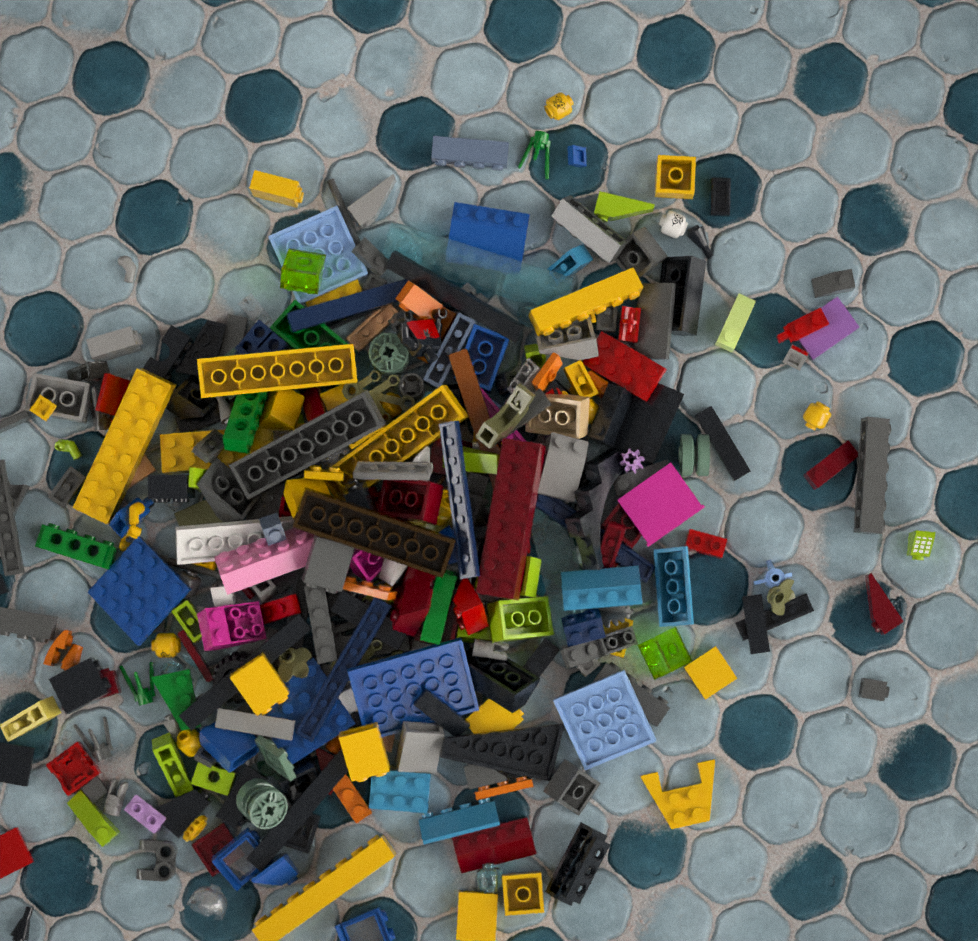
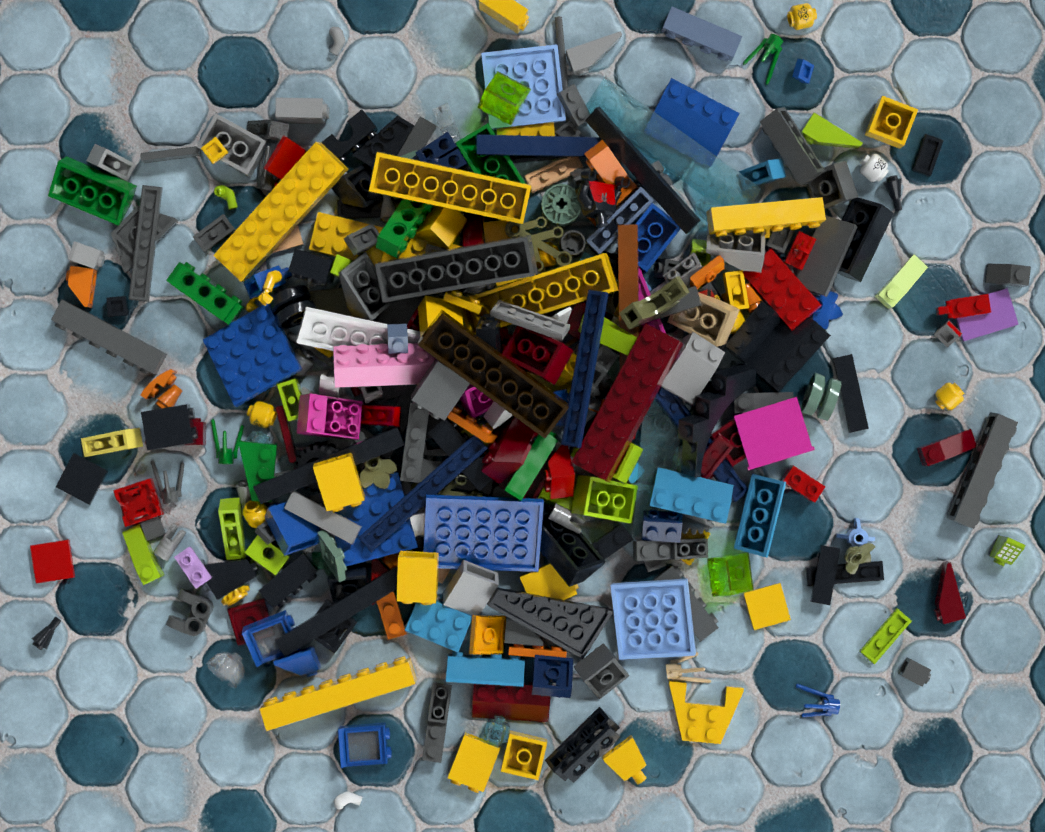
camera: 20 degrees right, 5 degrees up
sand green wheel [236,778,288,829] -> none
black tile [413,688,470,736] -> none
lavender gear [620,448,645,473] -> none
none -> black wheel [269,285,317,329]
none -> dark grey slope [422,682,452,763]
none -> light orange tile [469,615,506,654]
none -> dark blue brick [532,655,573,698]
none -> yellow torso [602,735,647,785]
none -> tan plant [666,652,711,683]
none -> blue plant [796,684,840,717]
none -> blue plate [812,291,843,329]
none -> lime tile [859,608,912,664]

